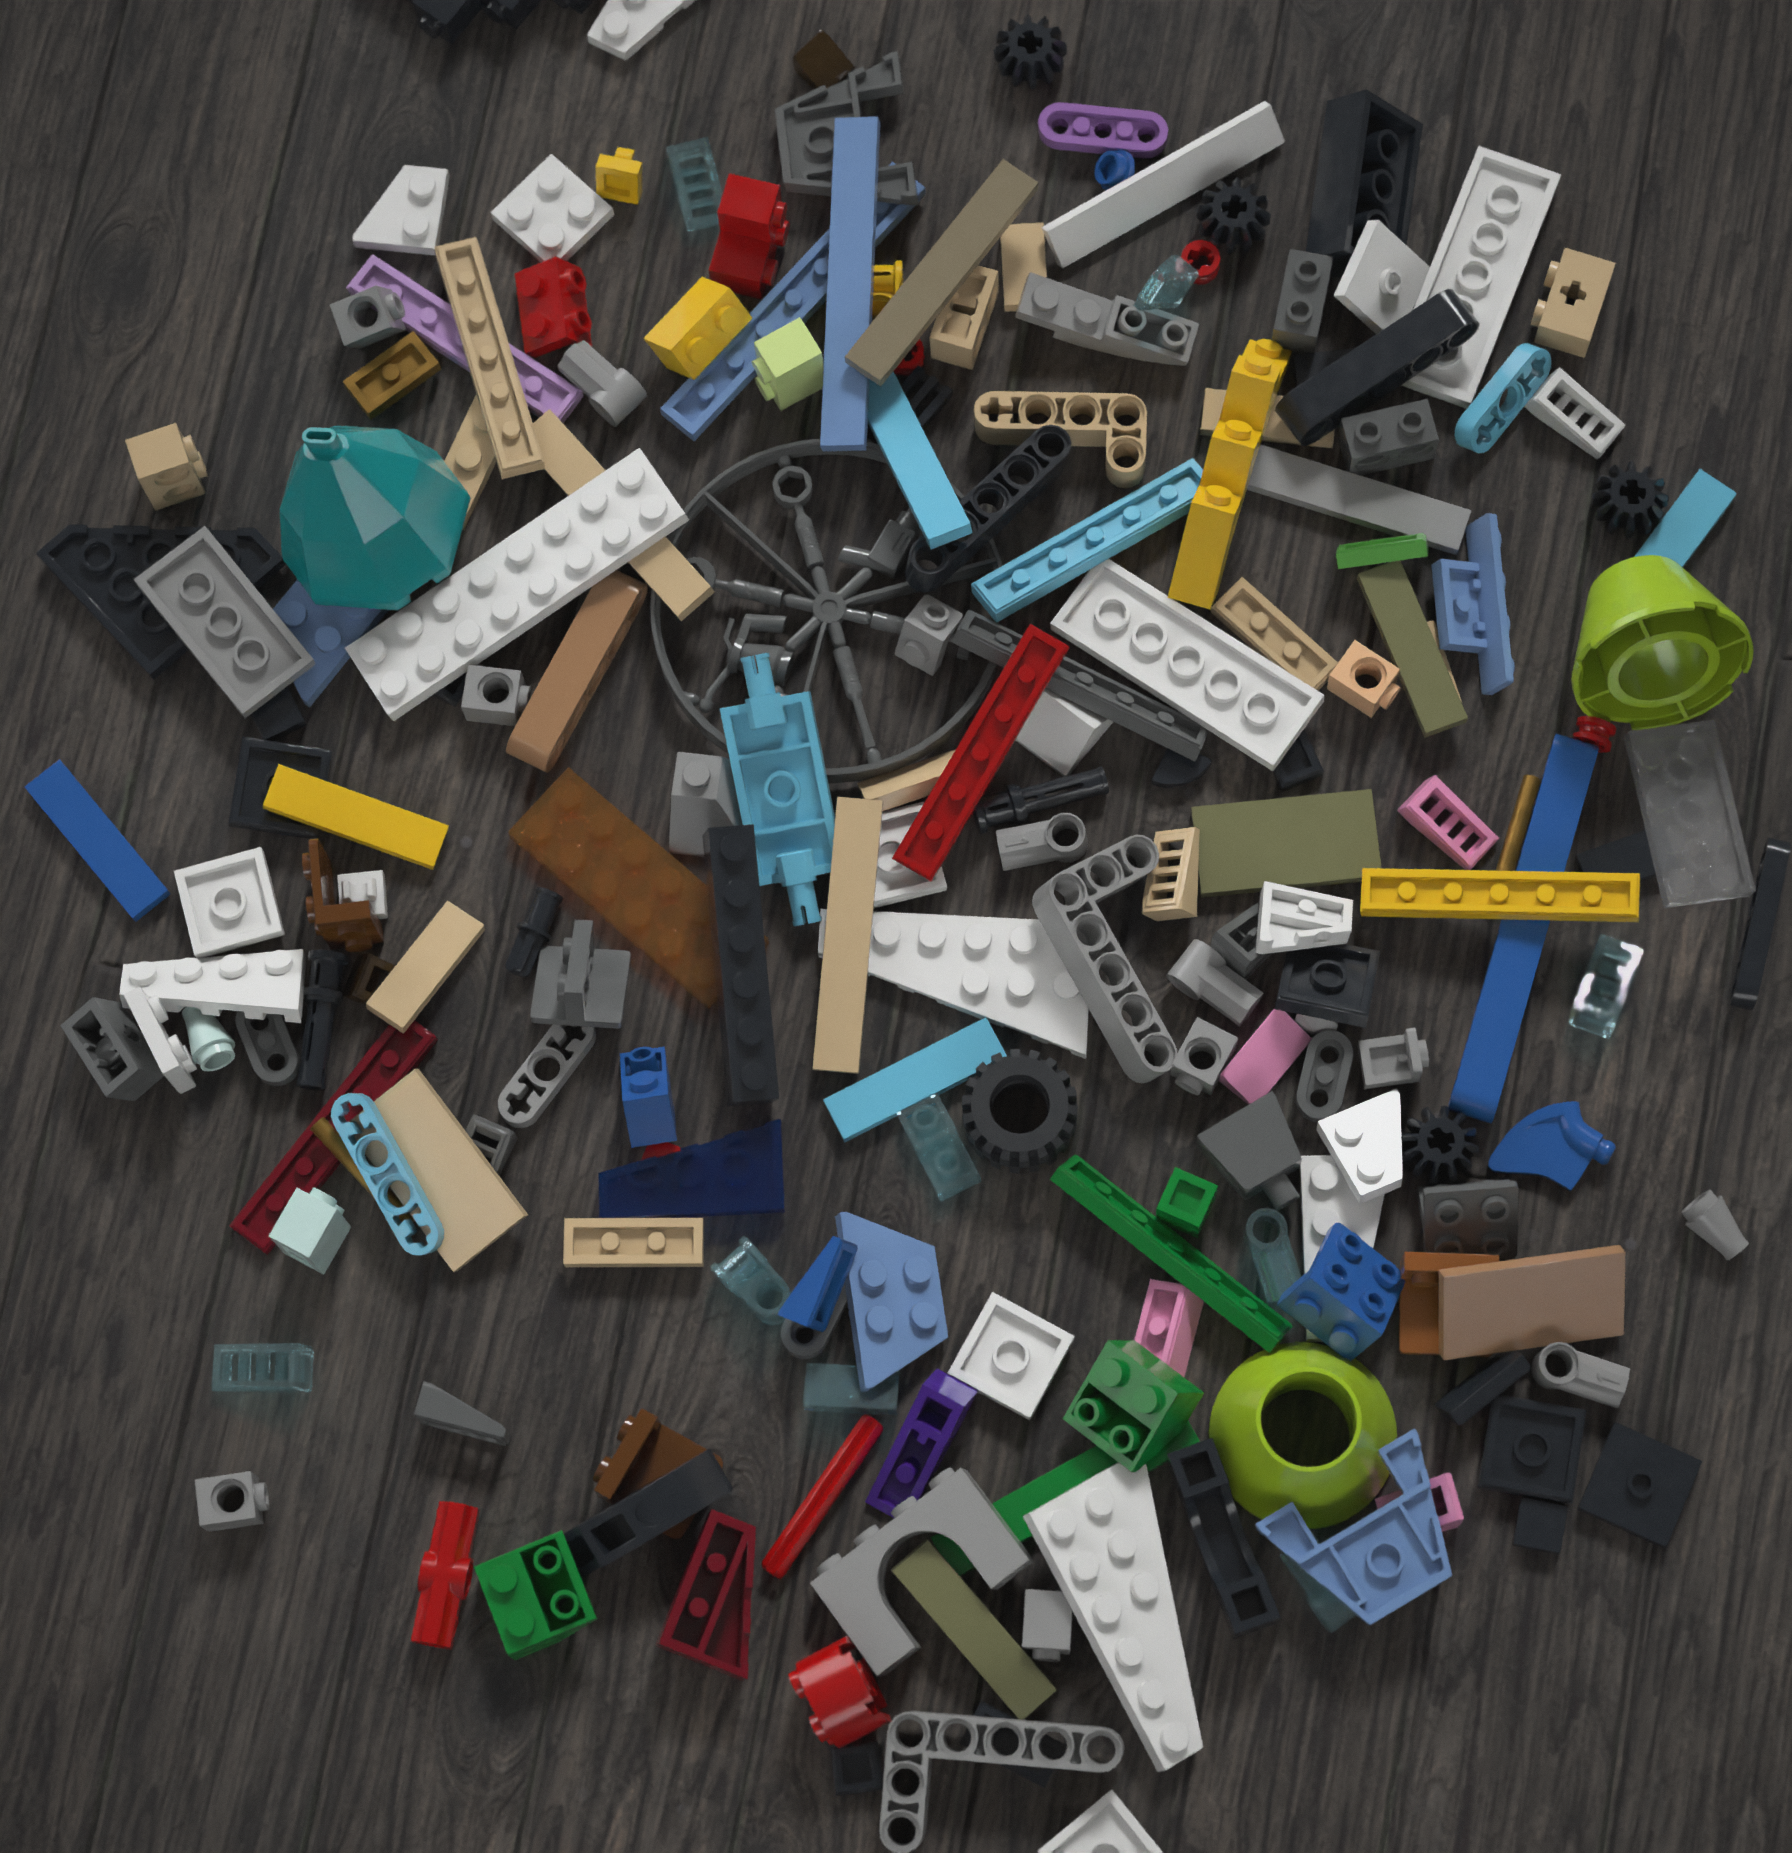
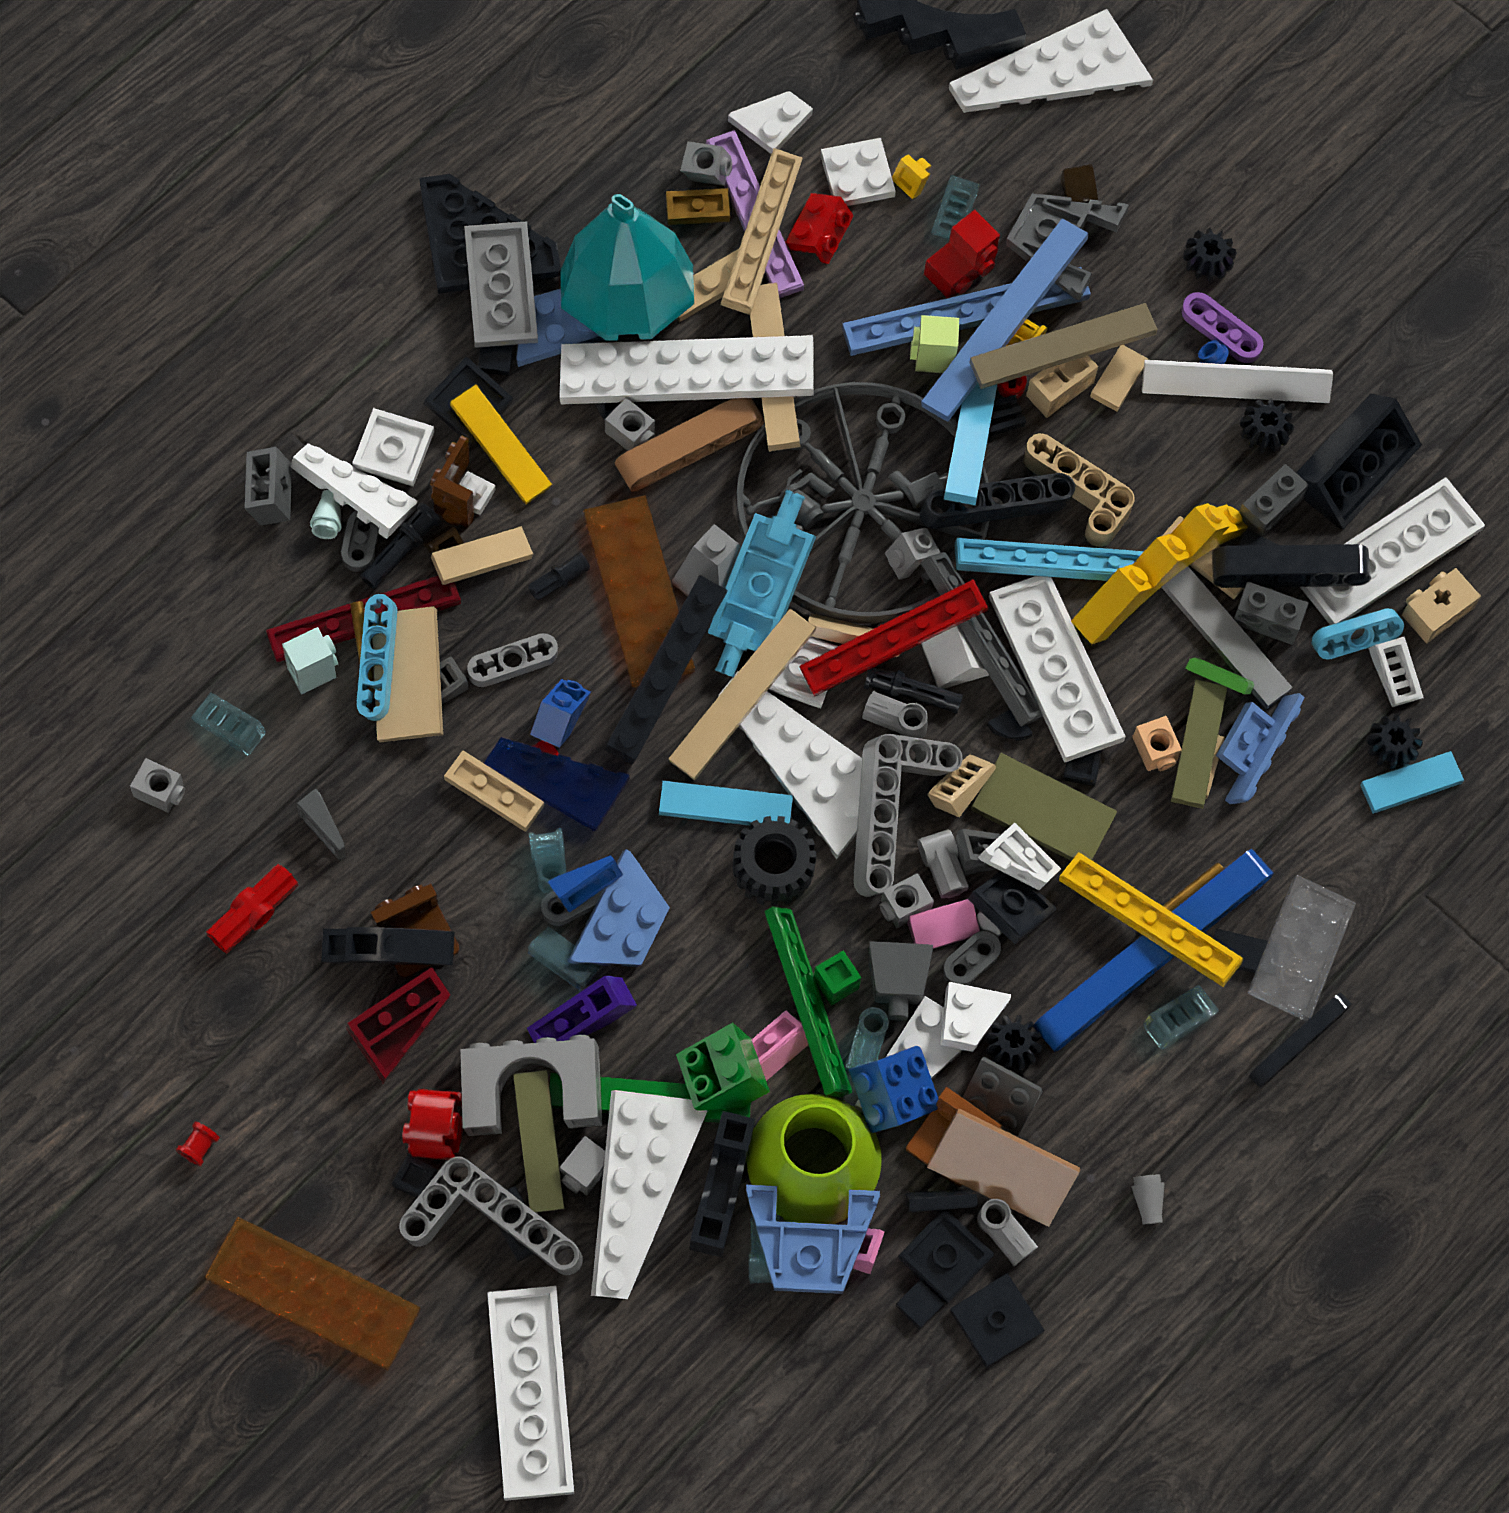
camera: 20 degrees right, 5 degrees down
blue tile [25,759,171,922] -> none
white plate [123,986,197,1094] -> none
tan brick [125,423,208,511] -> none
green slope [474,1530,597,1661] -> none
dark grey bracket [530,920,631,1029] -> none
light grey piece [558,340,647,427] -> none
yellow brick [643,277,752,380] -> none
red axle [761,1414,883,1579] -> none
clear light blue slope [896,1093,982,1202] -> none
white plate [948,1292,1074,1420] -> none
light grey slope [1015,272,1199,366] -> none
clear light blue slope [1133,255,1199,311] -> none
red bush [1180,240,1220,285] -> none
tan tile [1211,577,1338,691] -> none
white plate [1334,220,1430,334] -> none
light grey bracket [1357,1028,1429,1089] -> none
bright pink slope [1397,775,1500,870] -> none
blue arm [1488,1101,1616,1192] -> none
lime cone [1571,555,1754,730] -> none
red bush [1572,716,1617,753] -> none

